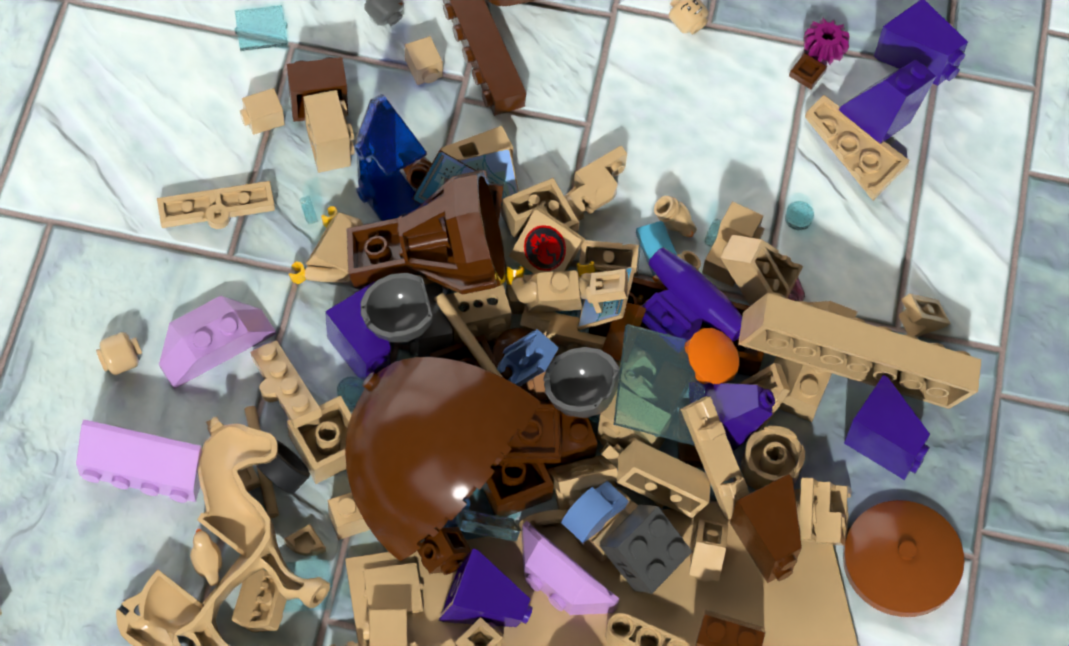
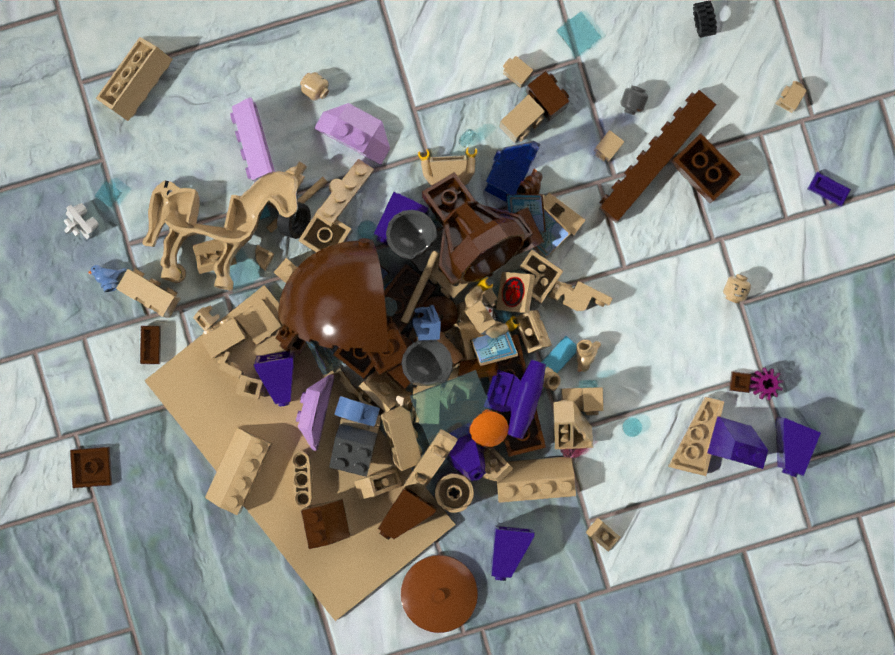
camera: 70 degrees right, 25 degrees up
tan hinge [157,181,275,229] -> none
tan animal [190,529,222,586] -> none
tan bracket [586,269,628,313] -> none
tan brick [738,292,982,409] -> none
tan slope [799,478,852,546] -> none

